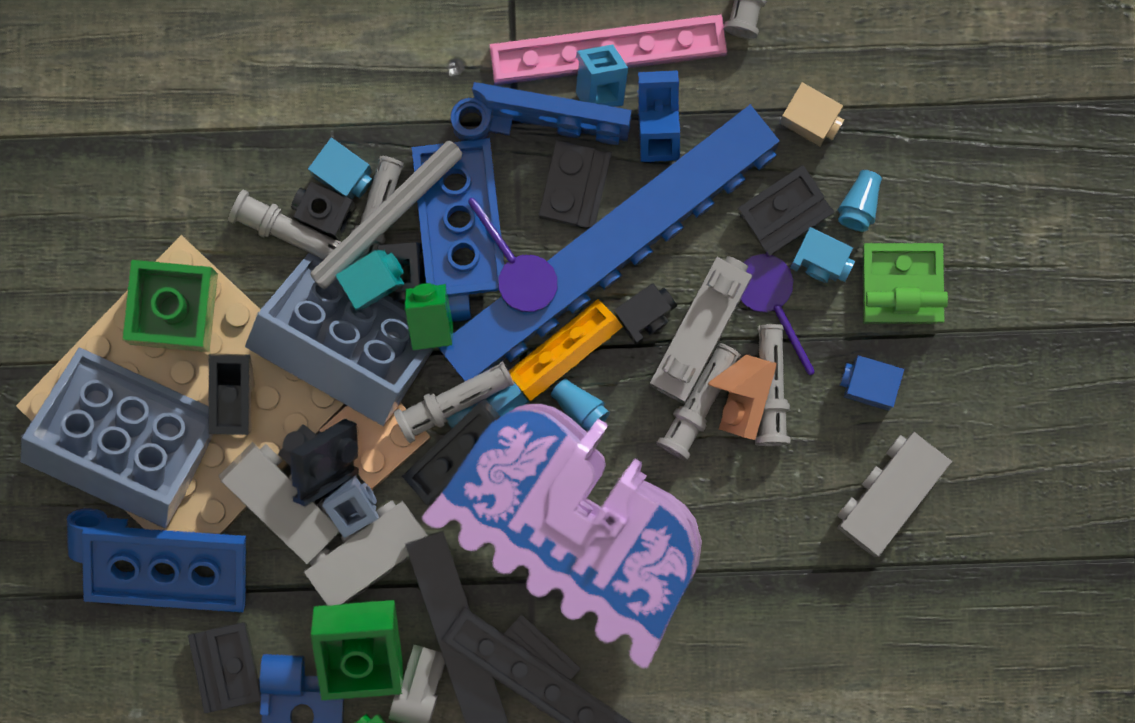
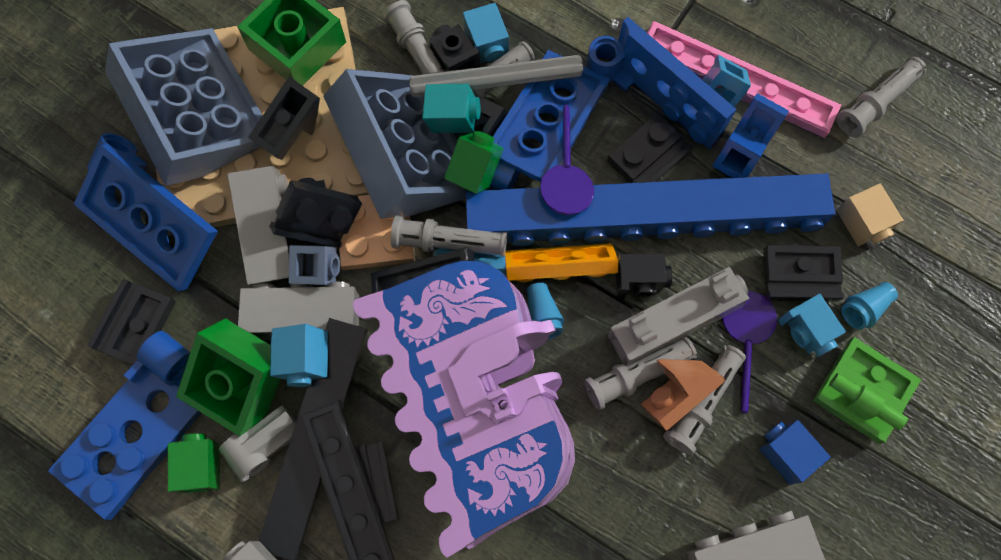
camera: 30 degrees right, 10 degrees down
none -> dark azure brick [270,324,328,387]

